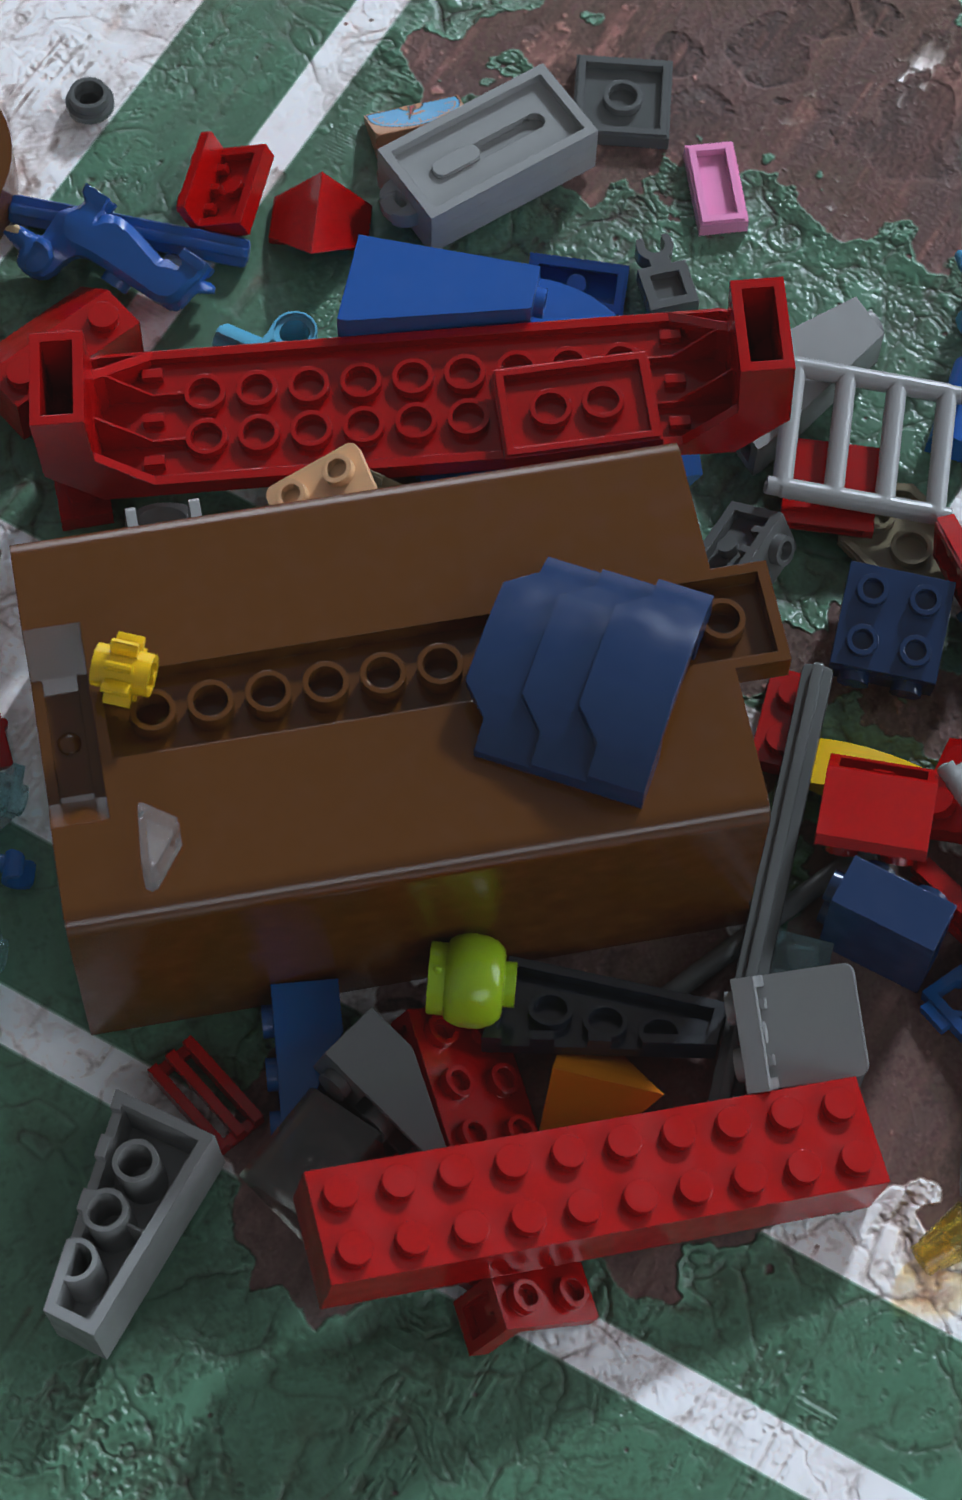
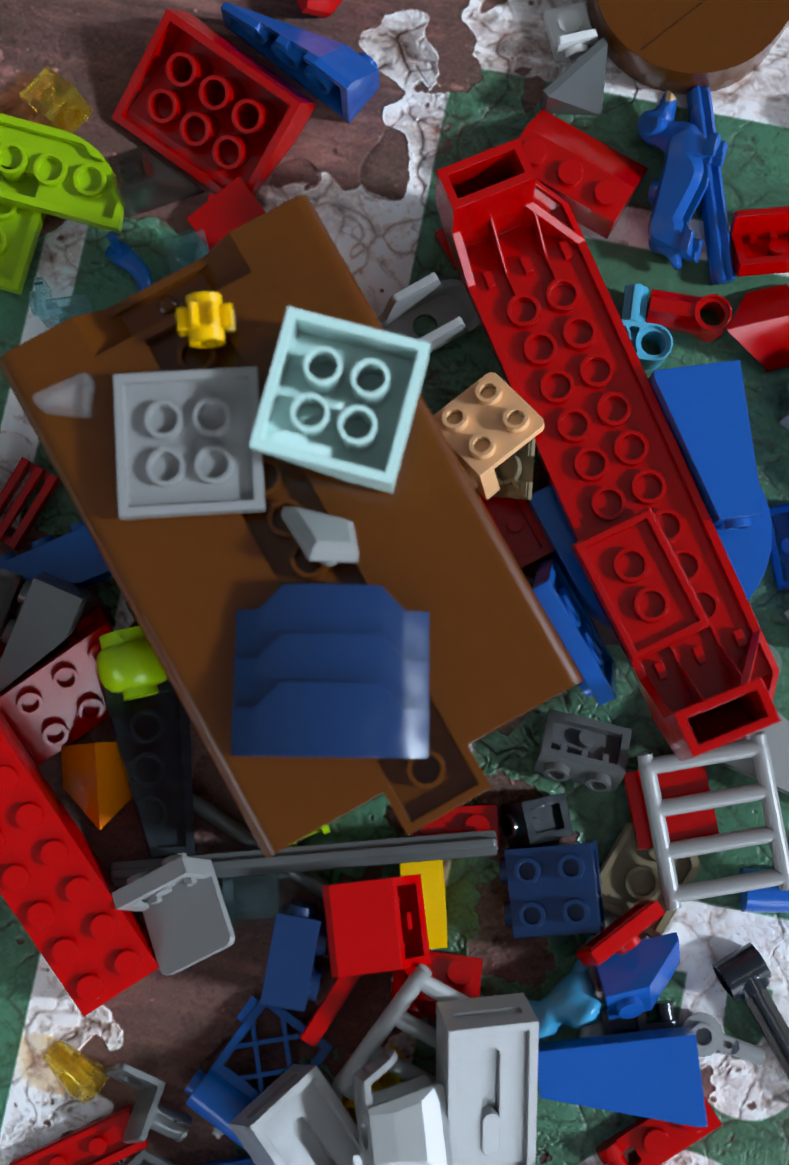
camera: 75 degrees right, 20 degrees up
none -> light grey plate [113,366,266,520]
none -> light aqua slope [249,306,431,494]
none -> light grey piece [281,506,359,566]
none -> black bracket [501,793,574,847]
none -> red piece [645,289,732,342]

